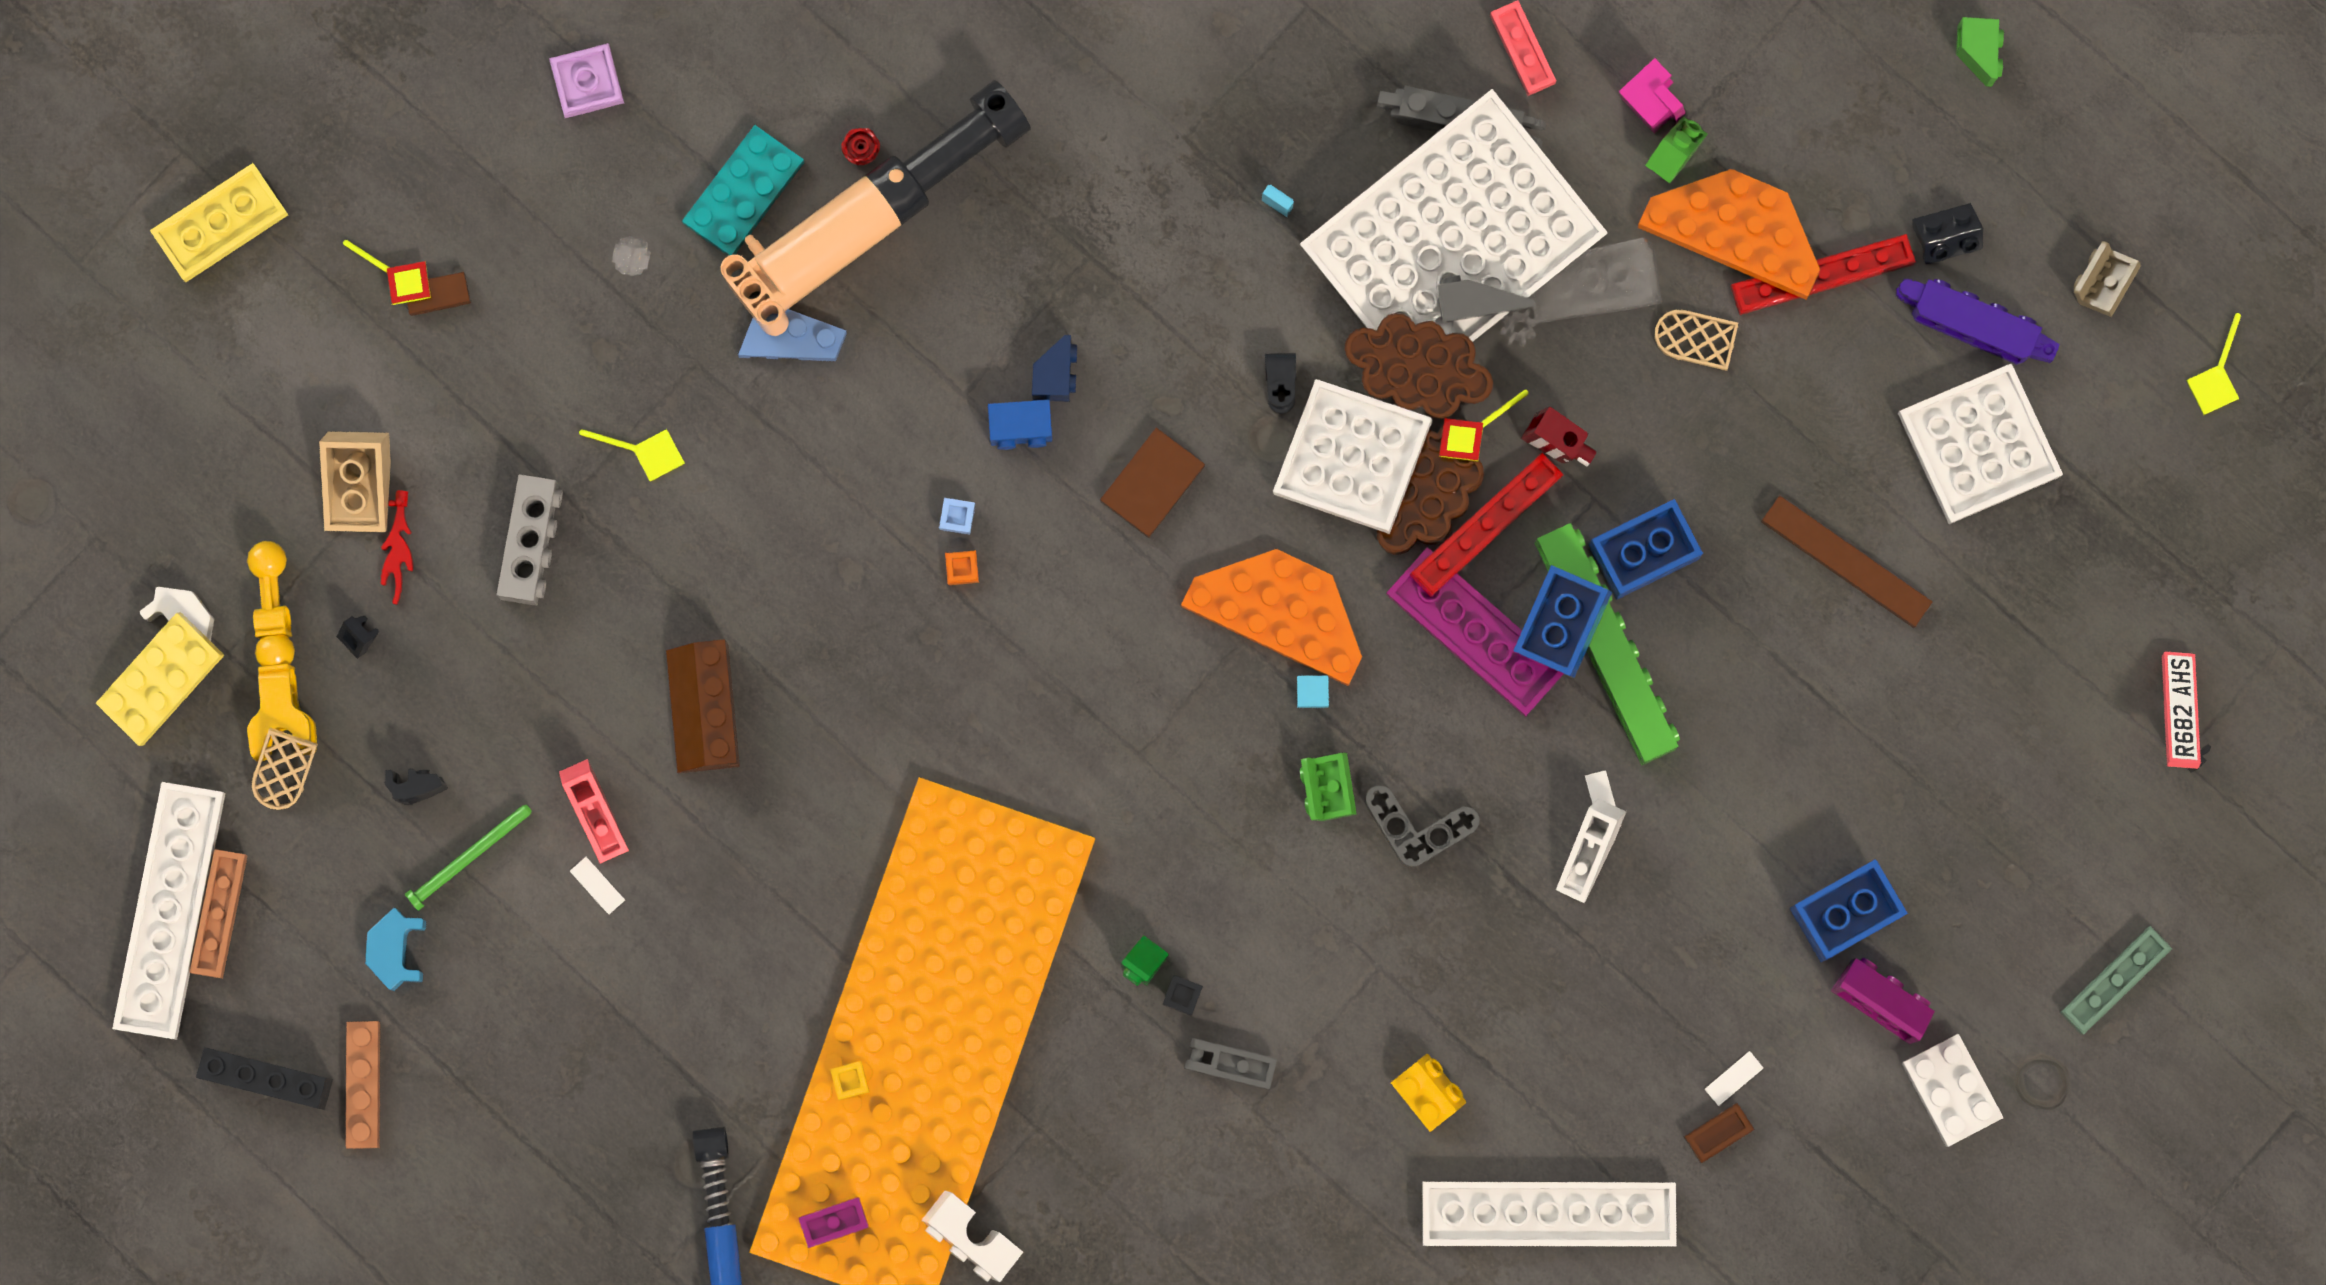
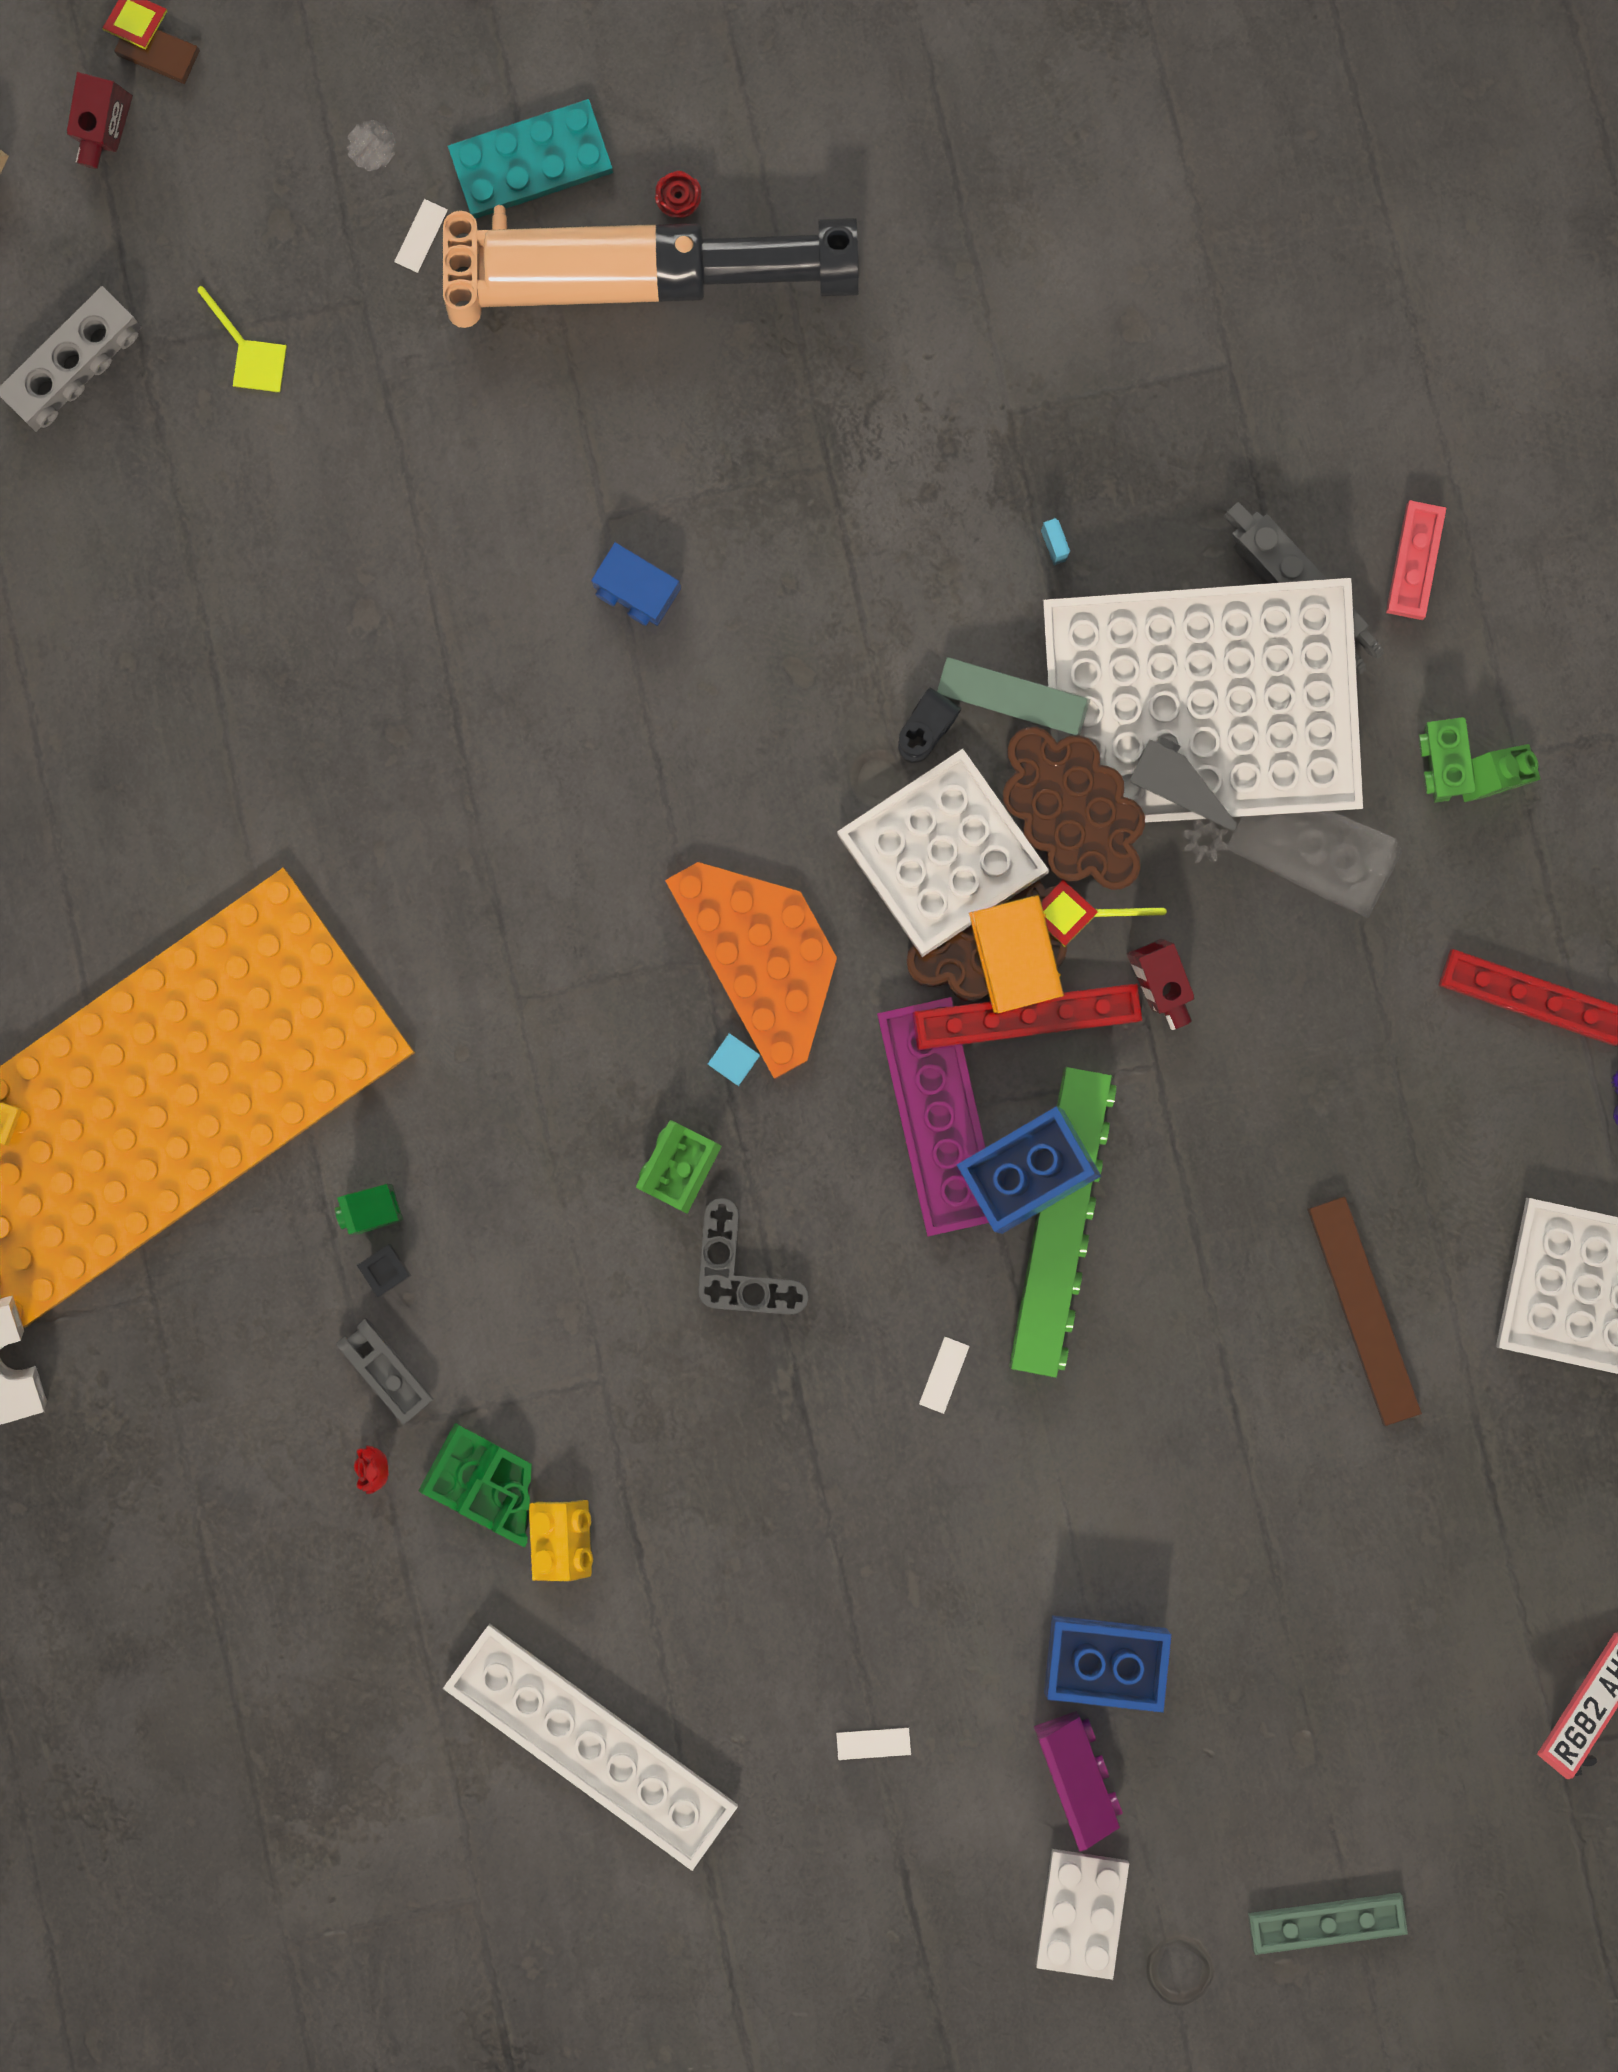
camera: 40 degrees right, 5 degrees up
reddish brown slope [666,639,740,773] -> none
medium blue wing [738,309,847,361] -> none
light blue plate [939,498,975,535] -> none
orange tile [945,550,979,585] -> none
dark blue slope [1032,335,1077,402] -> none
reddish brown tile [1100,428,1205,538] -> none
white slope [1556,799,1626,903] -> none
blue brick [1588,499,1703,600] -> none
dark pink plate [1619,58,1686,134] -> none
orange plate [1638,169,1820,300] -> none
tan window [1654,310,1738,371] -> none
reddish brown tile [1684,1103,1755,1164] -> none
none -> dark red torso [67,72,133,169]
none -> red plate [354,1445,388,1494]
none -> white sticker [394,199,448,273]
none -> green slope [418,1423,532,1548]
none -> sand green tile [937,657,1091,736]
none -> light orange piece [969,895,1064,1013]
none -> bright green bracket [1419,717,1475,803]

